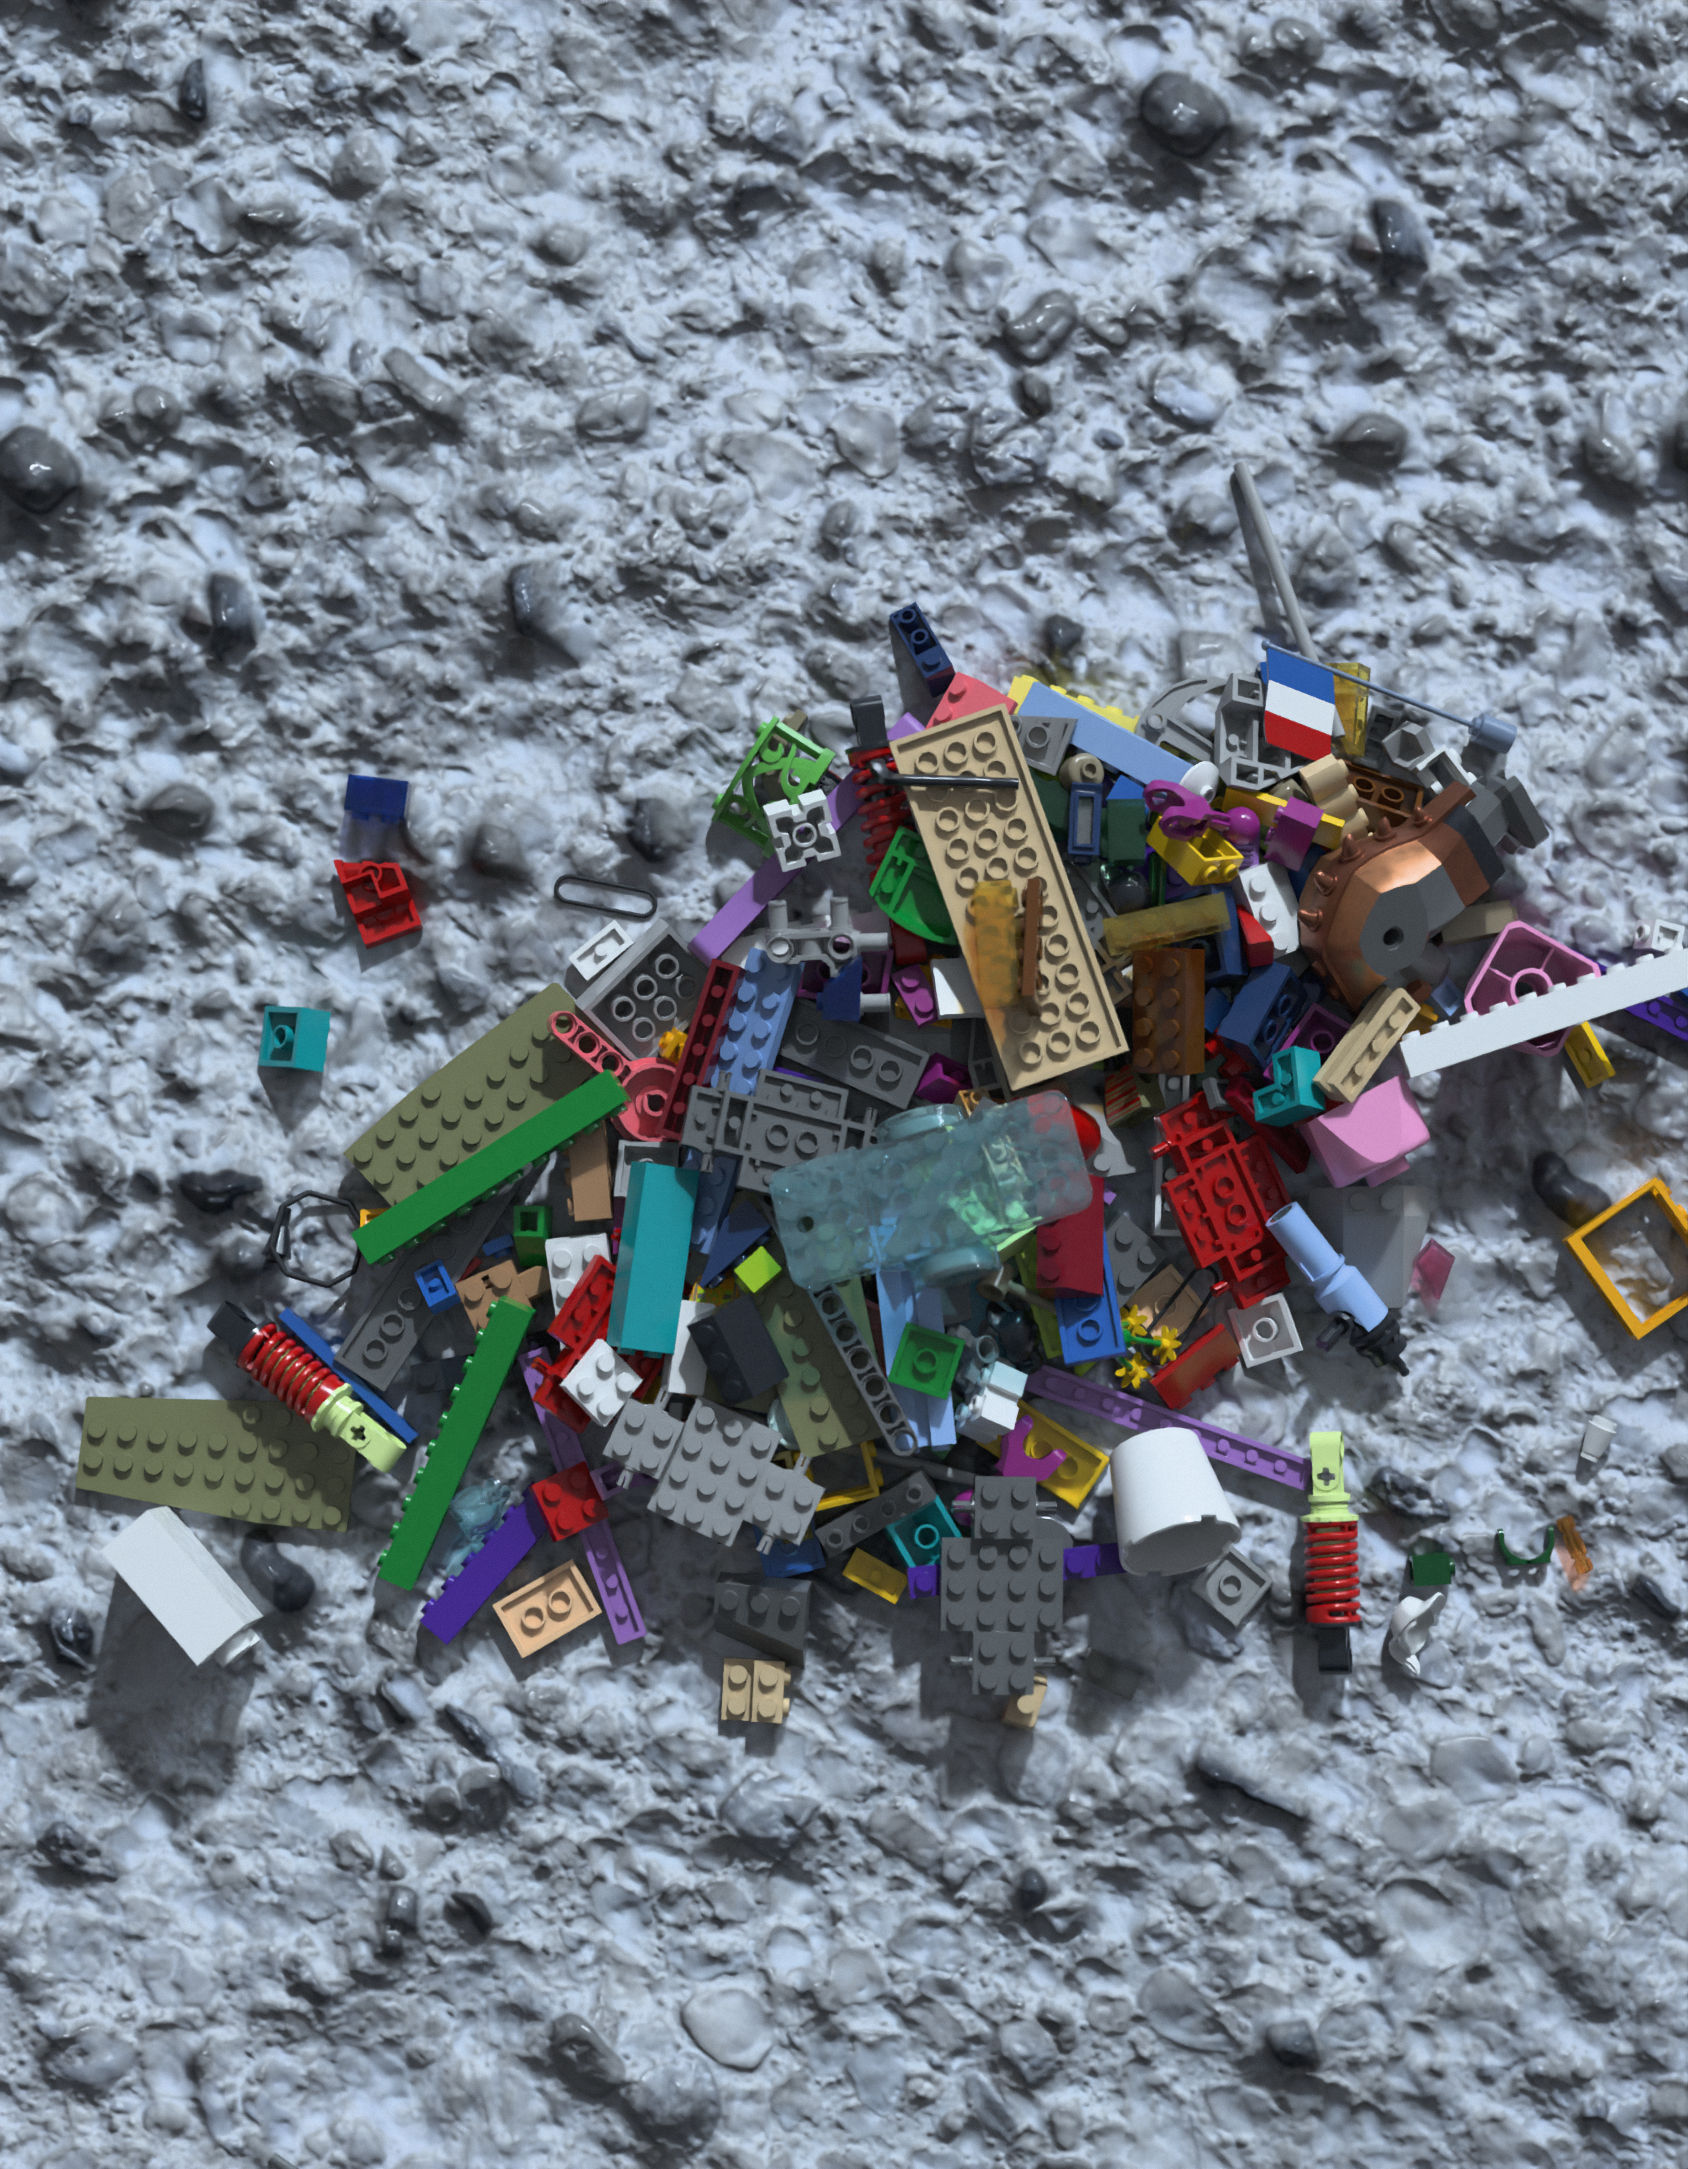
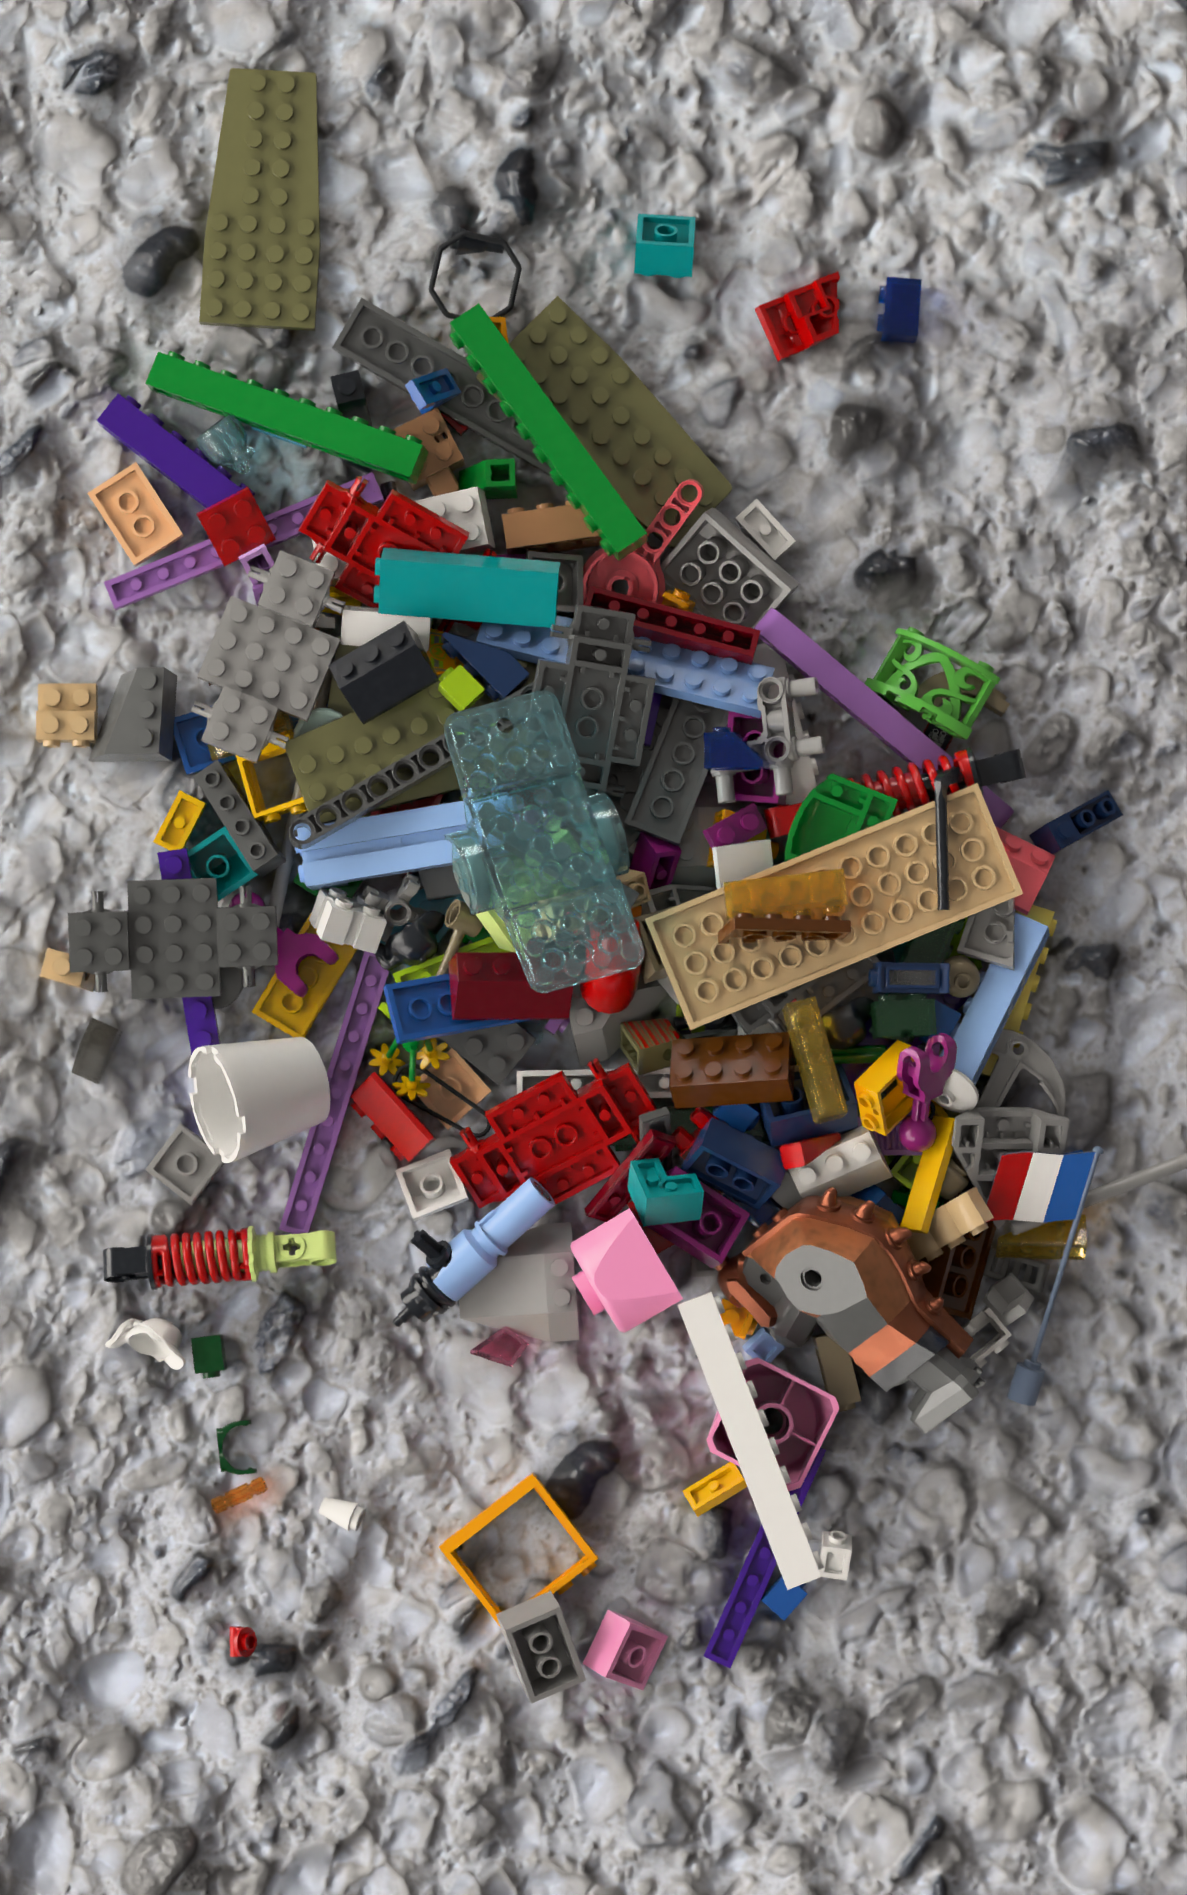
camera: 90 degrees right, 0 degrees up
white brick [101,1506,263,1668] -> none
piece [206,1300,407,1473] -> none
blue plate [278,1308,421,1444] -> none
blue plate [482,1233,516,1260] -> none
black piece [554,874,657,918] -> none
white plate [560,1339,643,1427] -> none
white brick [763,789,842,872] -> none
green plate [887,1321,965,1400] -> none
magenta brick [1264,796,1325,872] -> none
tan brick [1312,986,1421,1103] -> none

